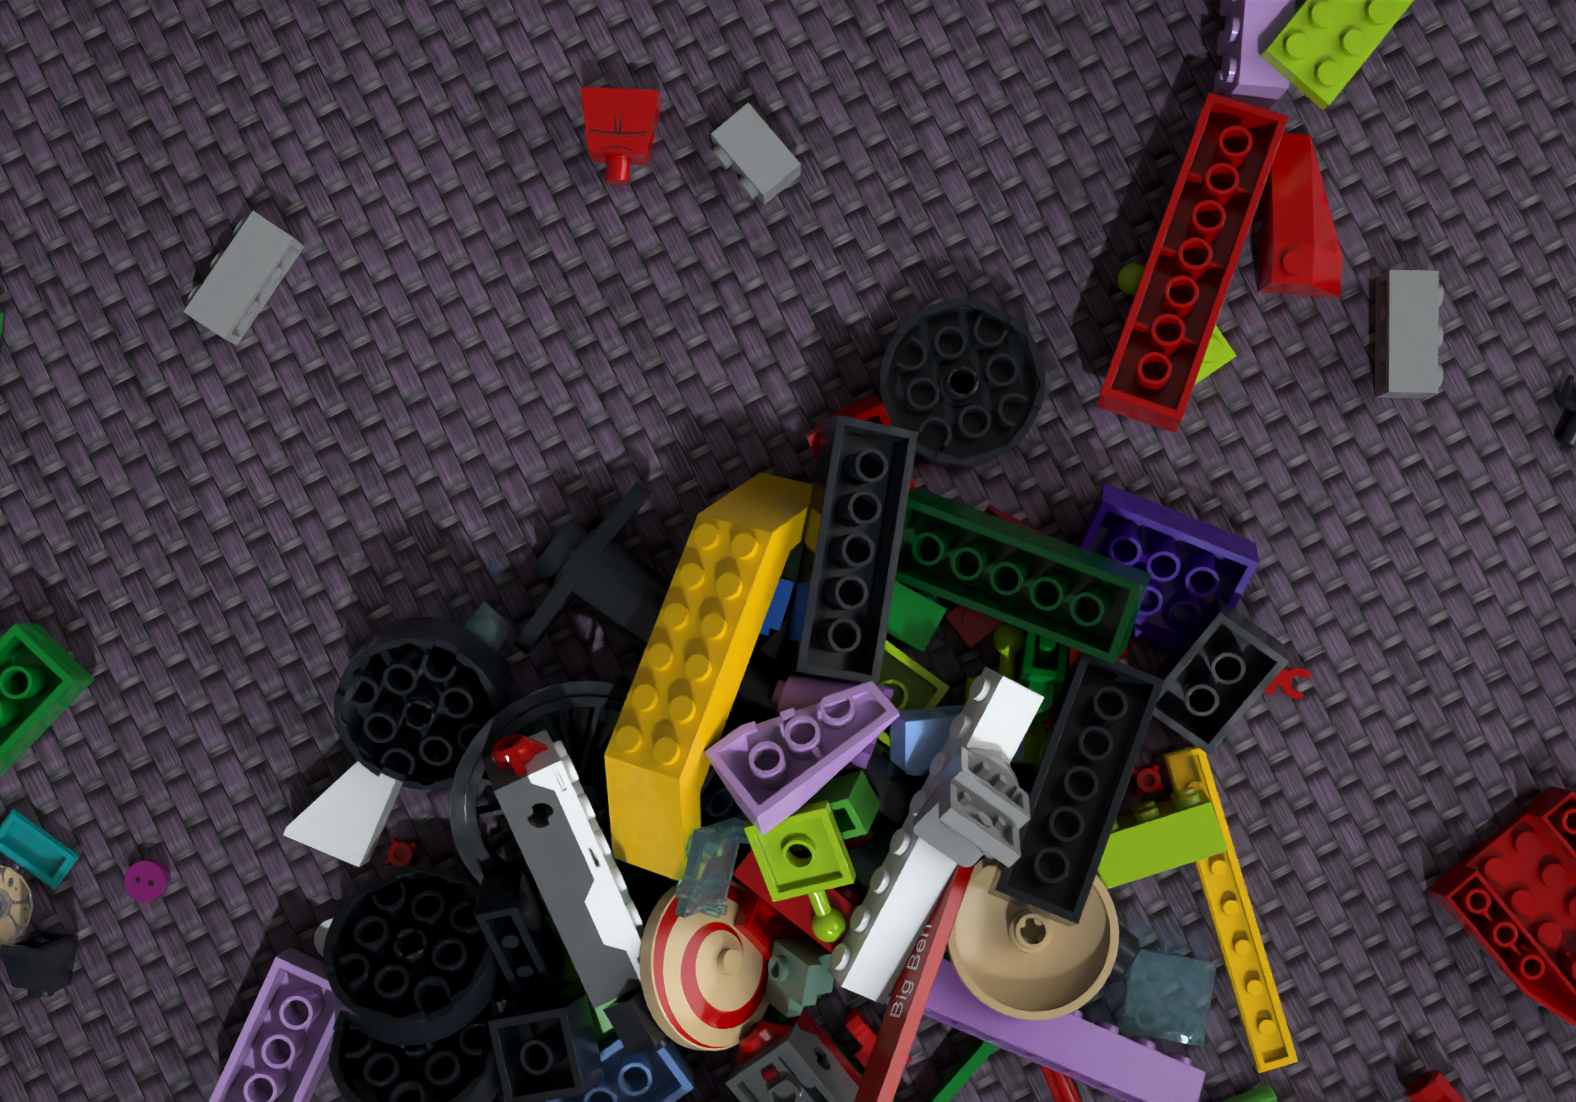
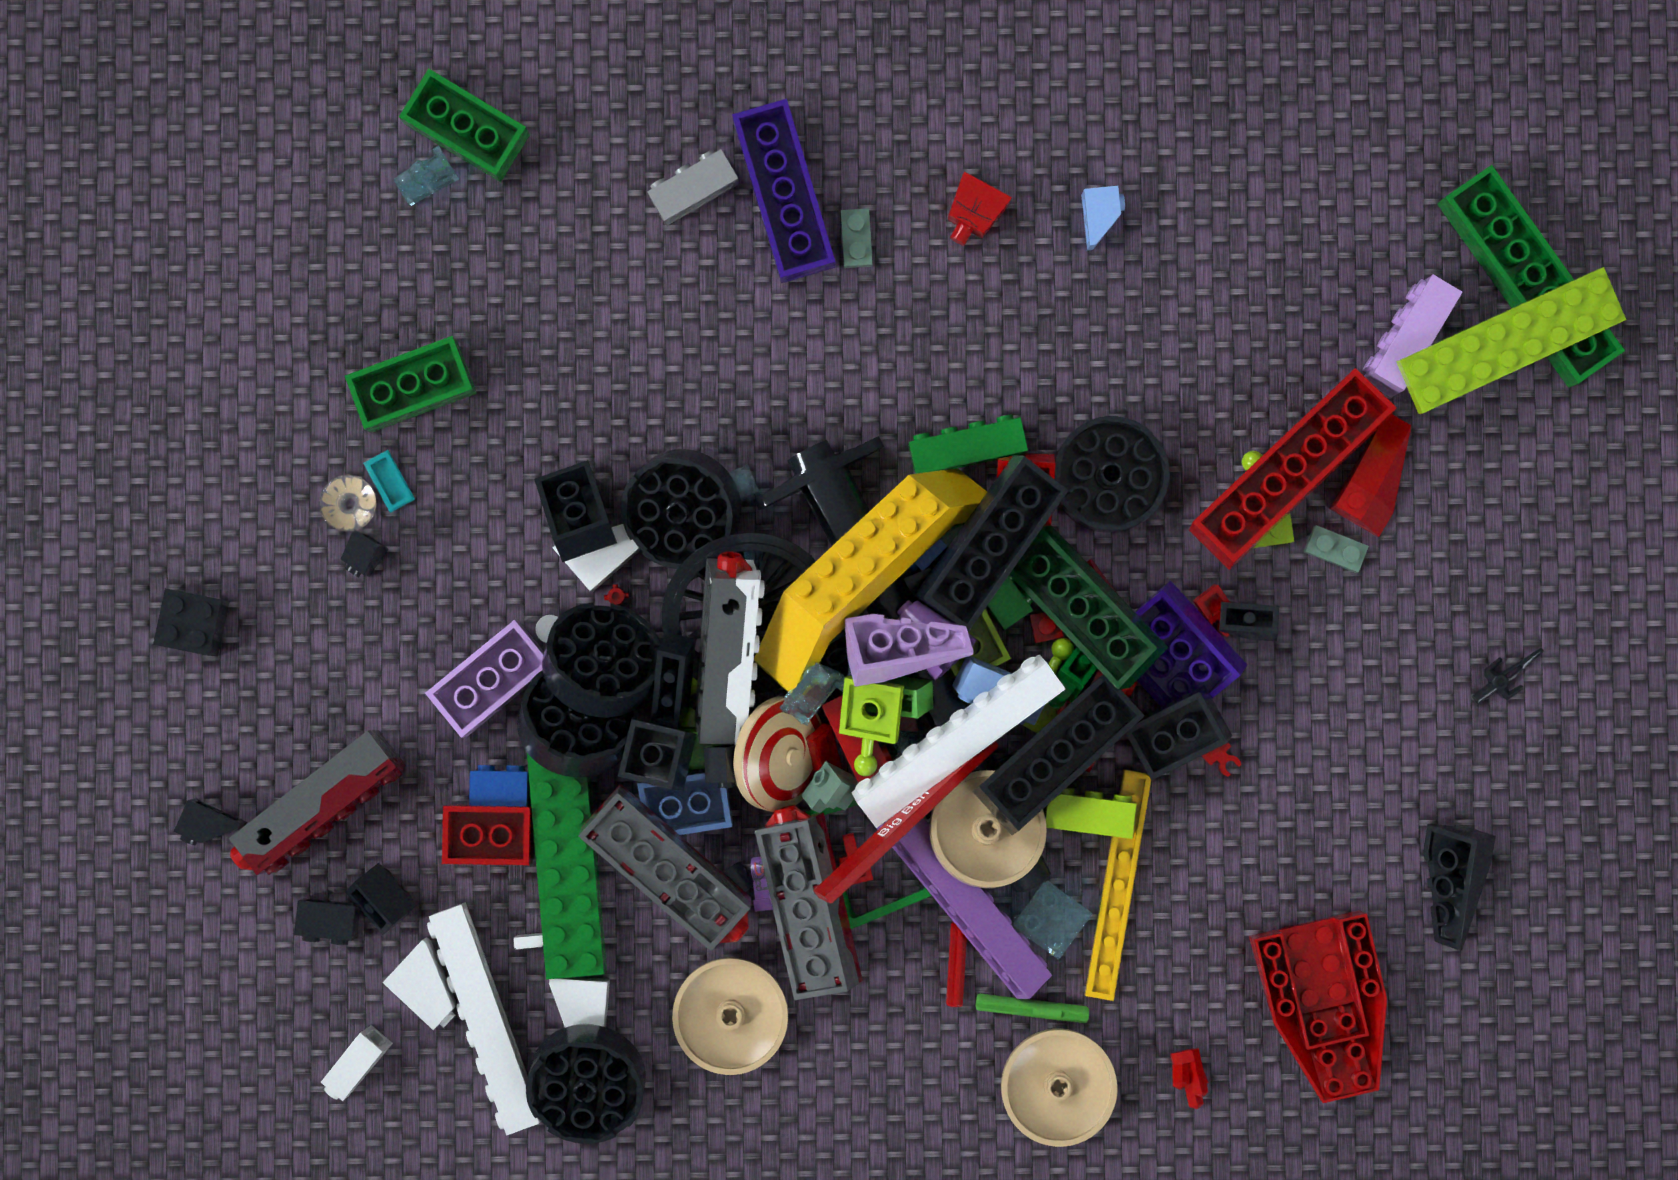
camera: 20 degrees right, 0 degrees up
magenta tile [124,859,170,902] -> none
light grey brick [711,103,801,205] -> none
light grey piece [913,746,1031,868] -> none
red piece [1132,763,1164,797] -> none
light grey brick [1375,270,1444,399] -> none
none -> black brick [534,460,617,562]
none -> dark purple brick [732,99,835,284]
none -> sand green plate [841,209,872,268]
none -> green brick [908,414,1028,474]
none -> light blue slope [1081,186,1125,250]
none -> red plate [1193,584,1230,637]
none -> black slope [1219,602,1280,641]
none -> sand green plate [1304,525,1369,573]

